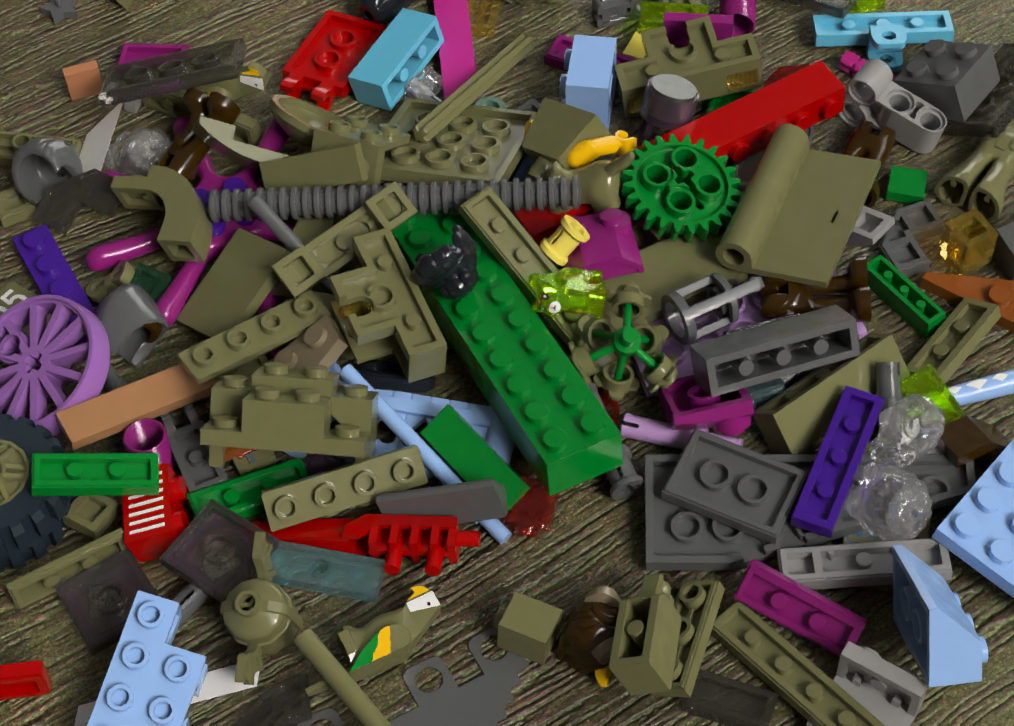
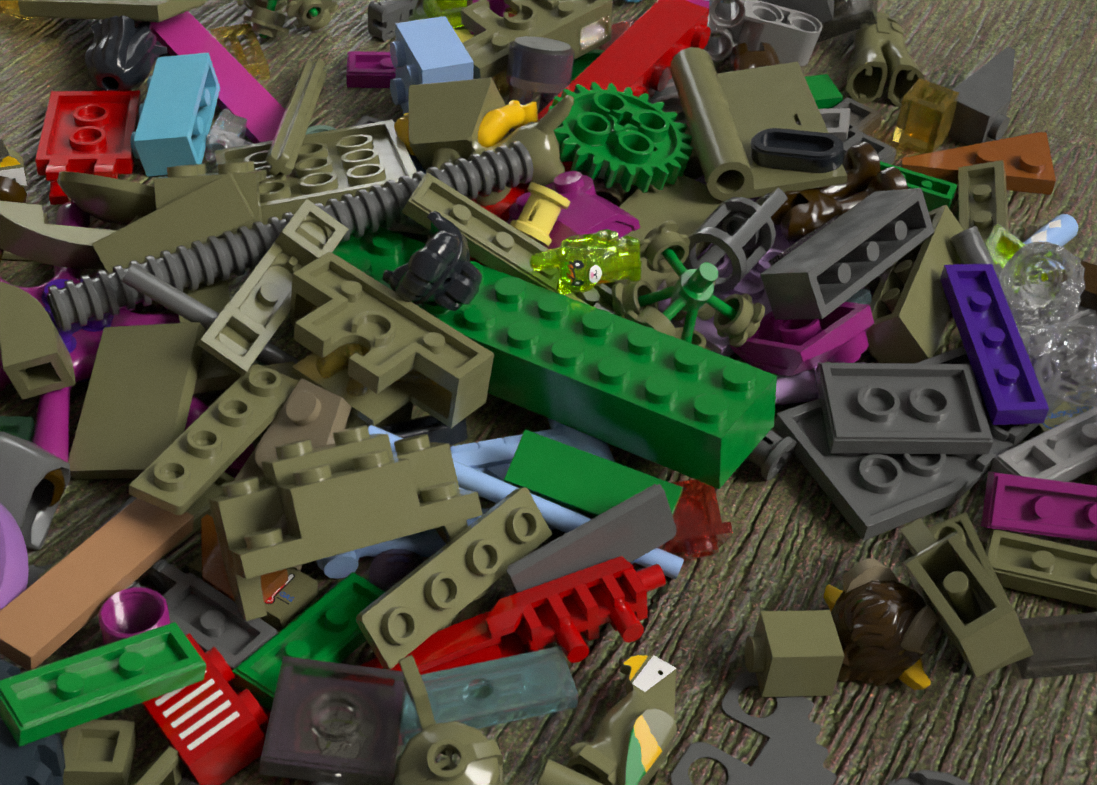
camera: 35 degrees left, 10 degrees down
none -> black tile [751,128,844,173]

